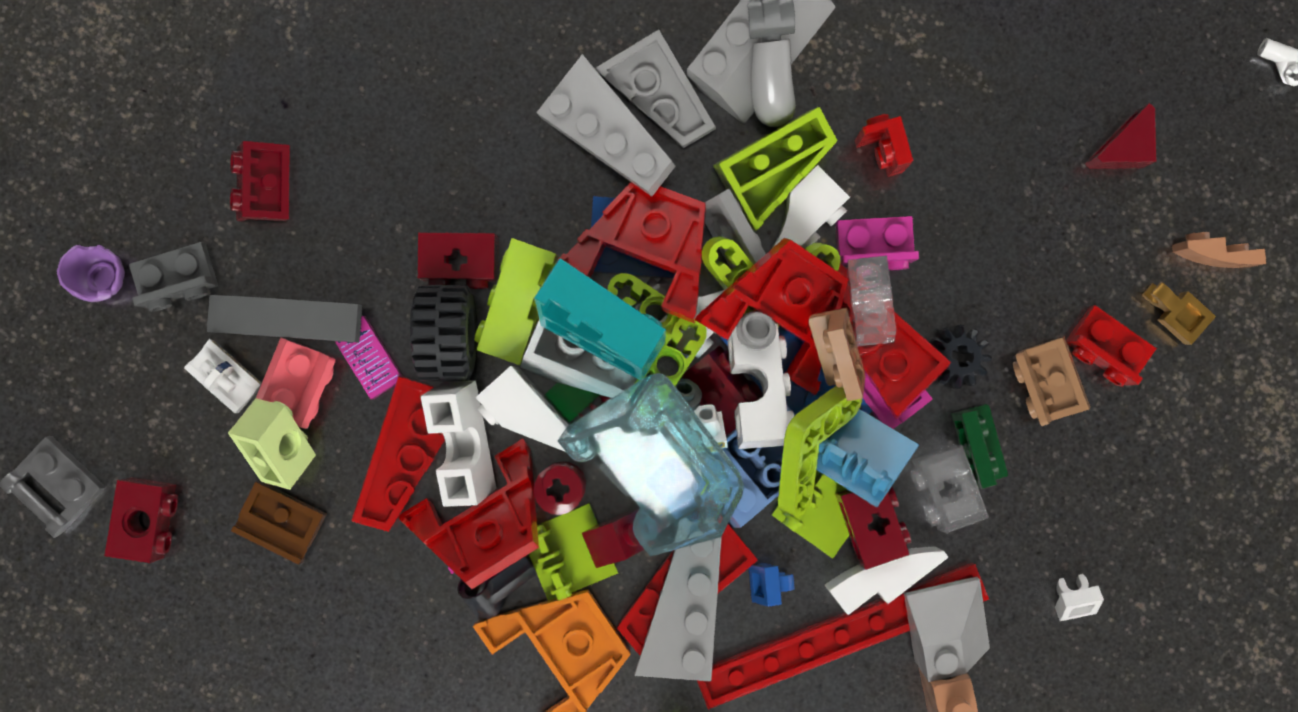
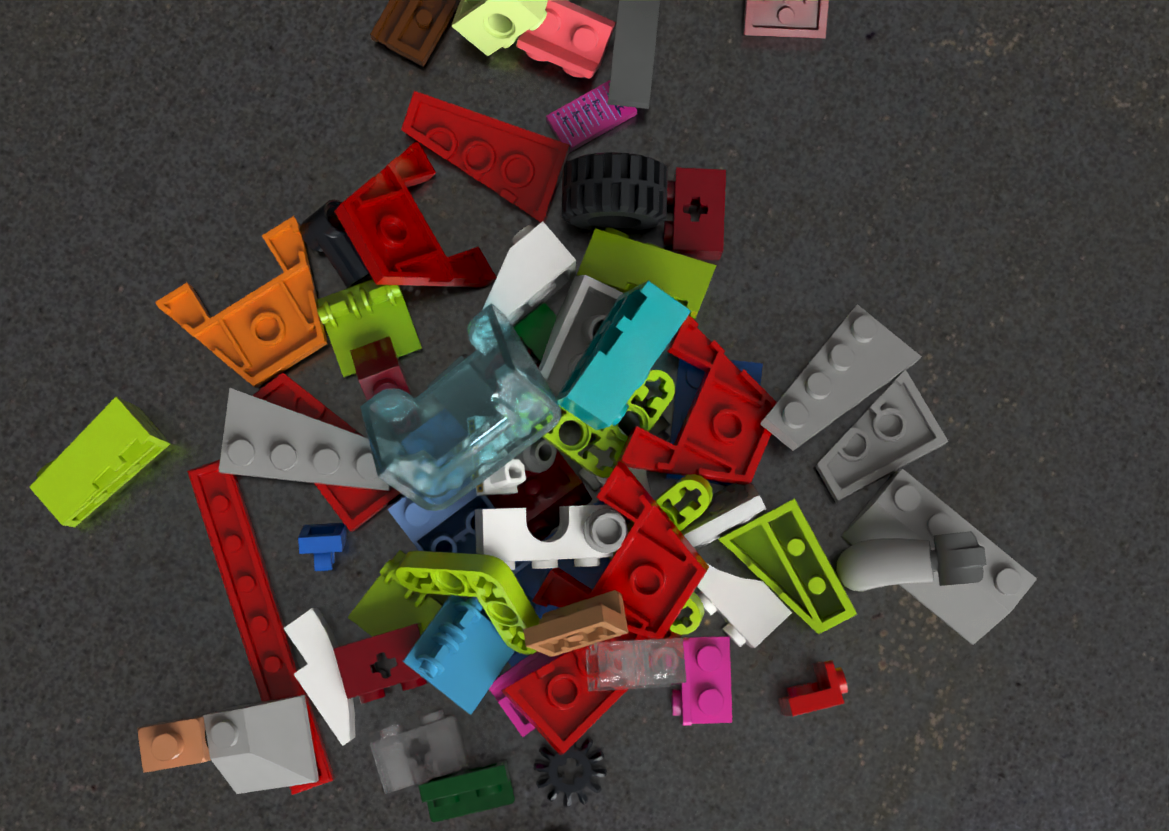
camera: 90 degrees right, 5 degrees down
white arch [421,380,497,506] -> none
dark red piece [534,461,586,515] -> none

